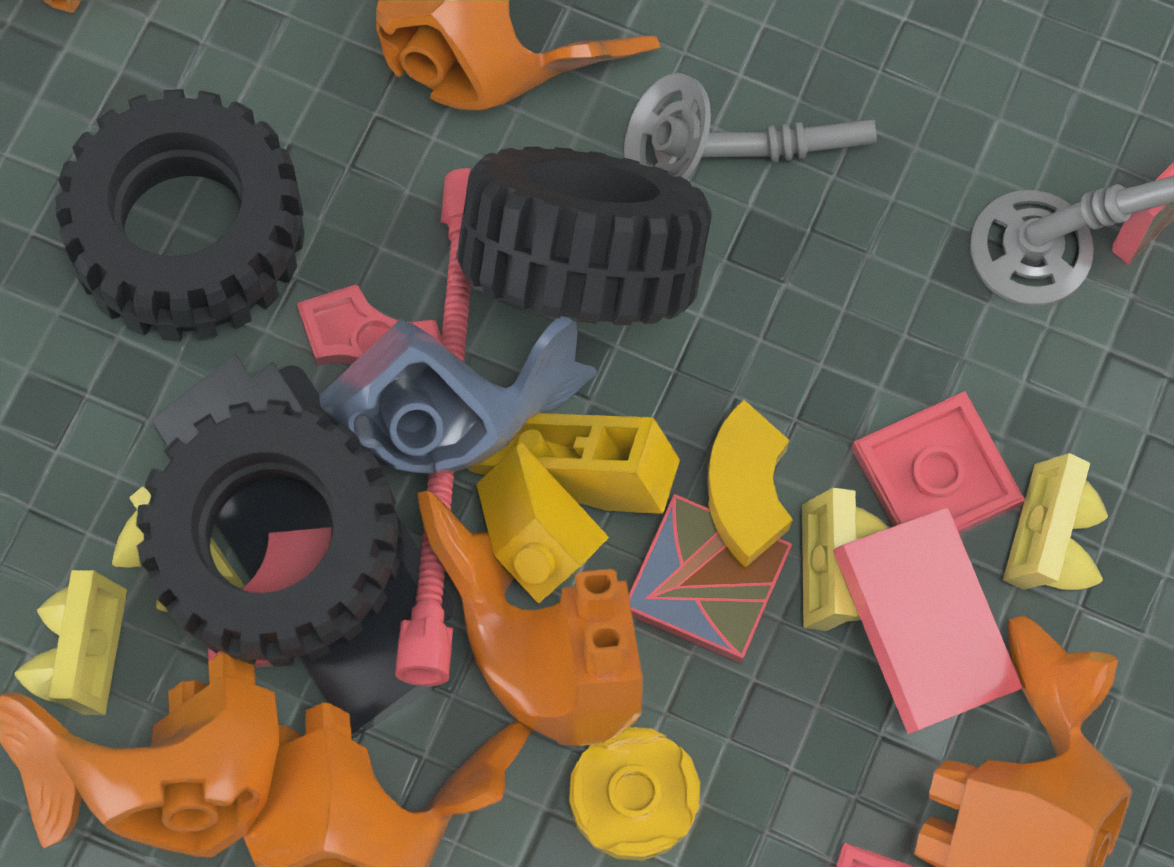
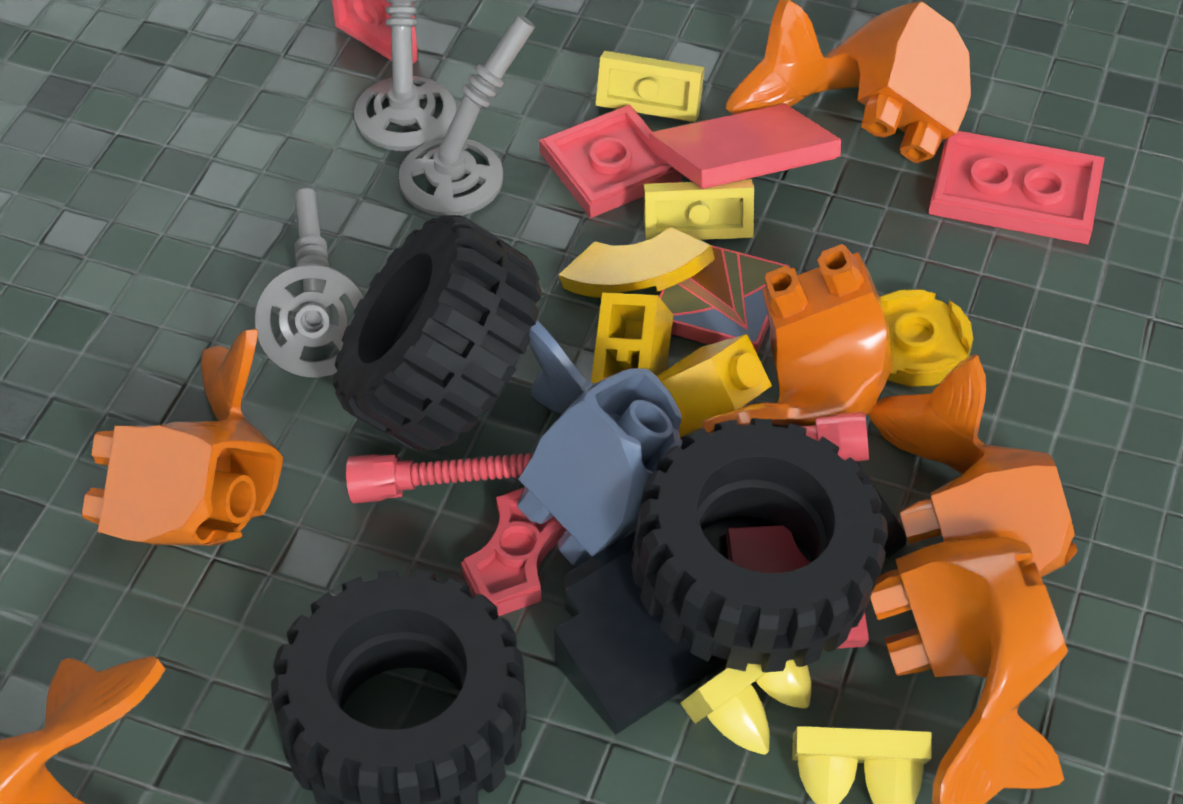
camera: 90 degrees left, 20 degrees down
none -> light grey dish [398,15,535,216]

